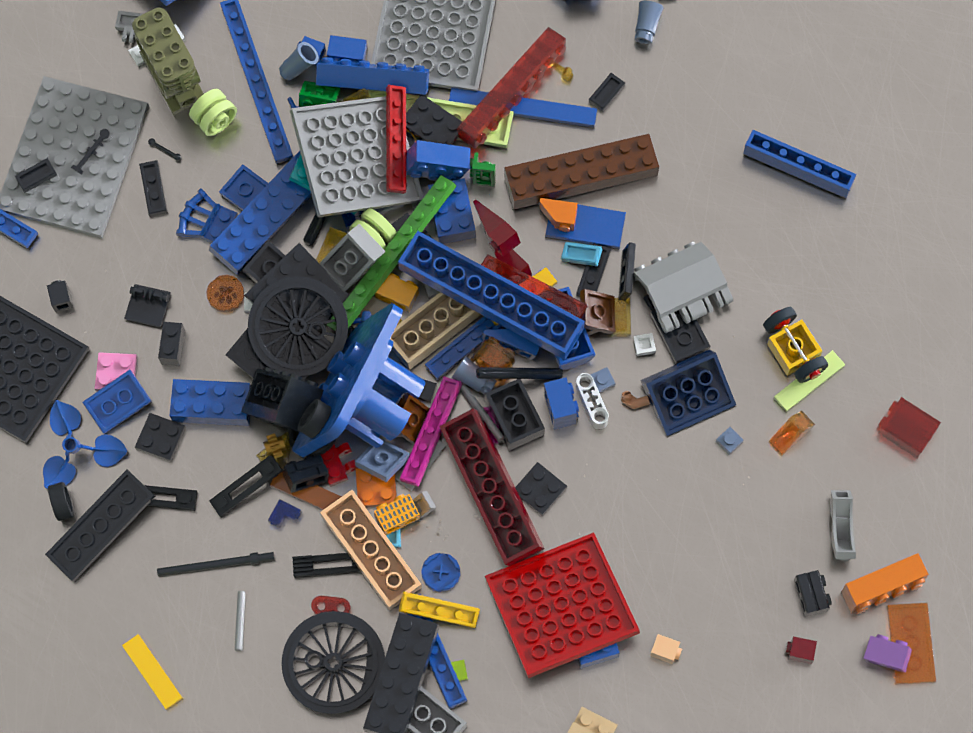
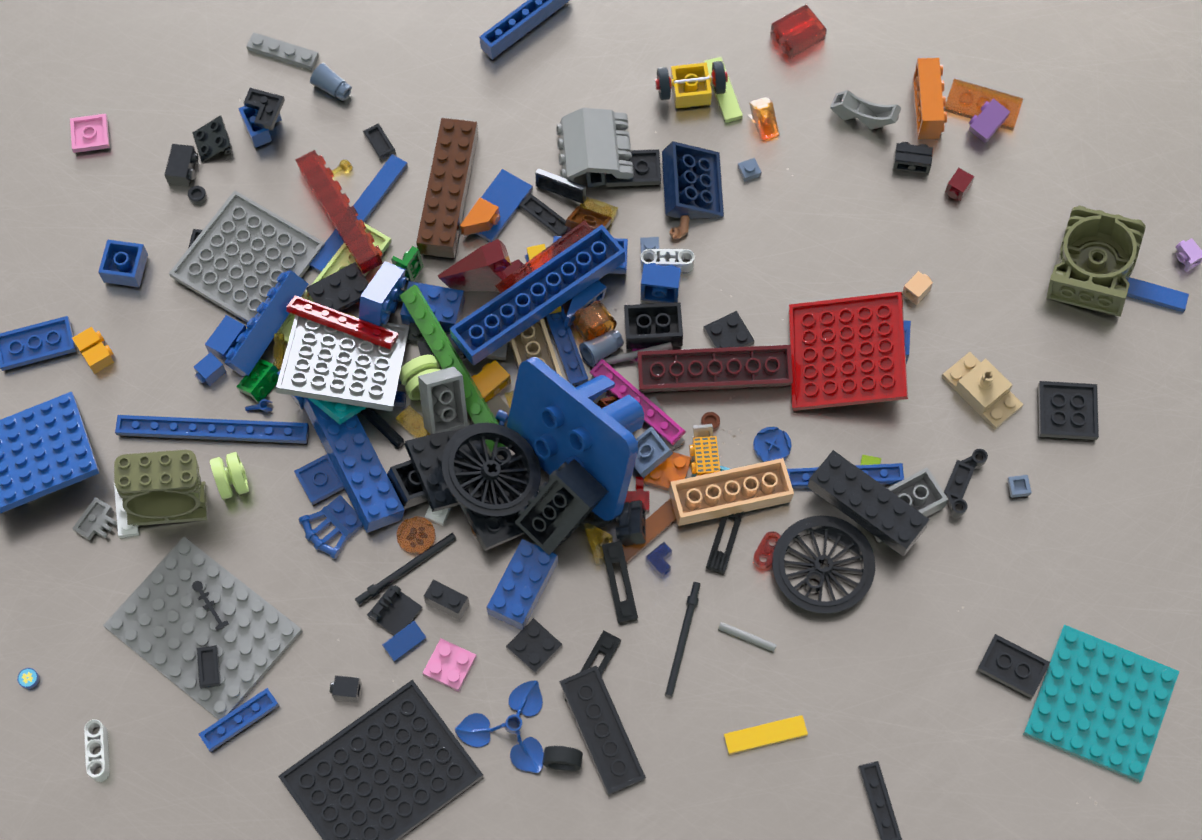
camera: 70 degrees left, 5 degrees down
blue tile [82,370,152,434] -> none
black tile [139,160,168,217] -> none
black hinge [148,138,181,161] -> none
pearl gold gear [263,433,286,458] -> none
sand blue plant [279,42,319,80] -> none
black tyre [298,399,331,439] -> none
yellow tile [398,591,480,628] -> none
black axle [476,367,563,379] -> none
medium azure tile [561,242,602,266] -> none
white plate [633,333,656,356] -> none
none -> black bar [355,533,457,605]
none -> blue tile [382,621,426,661]
none -> copper tile [701,412,720,432]

